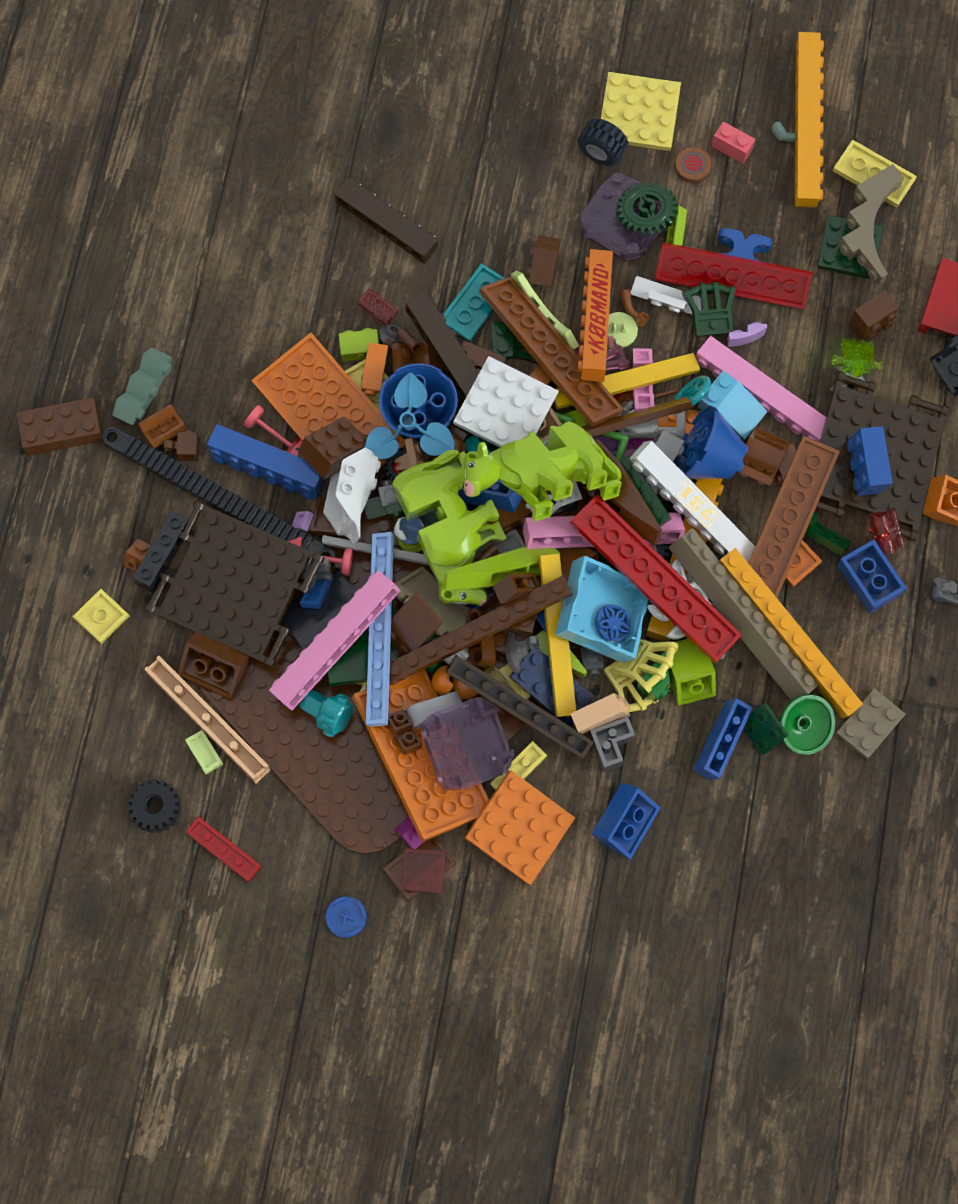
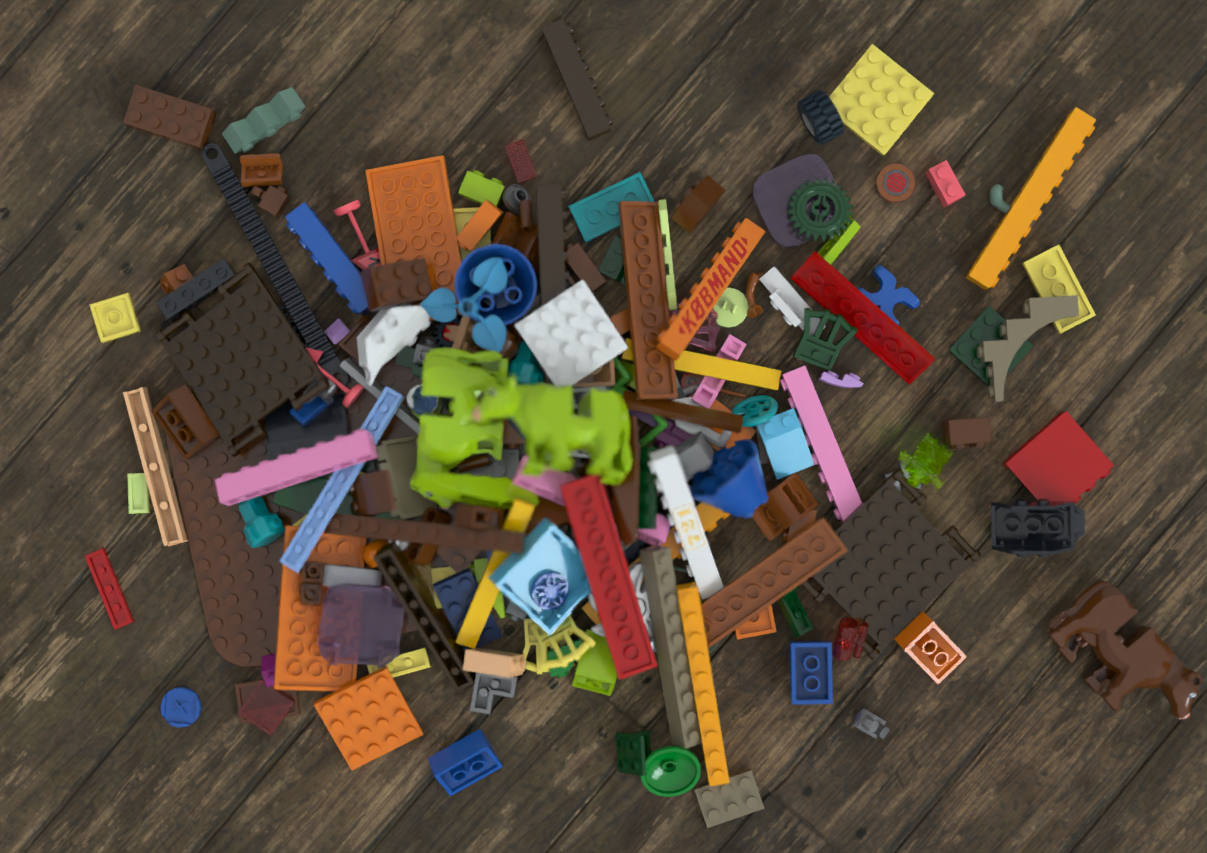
camera: 30 degrees right, 15 degrees up
black tyre [128,779,181,833] -> none
flat silver piece [505,632,540,674] -> none
blue brick [693,698,752,780] -> none
blue brick [847,426,893,496] -> none

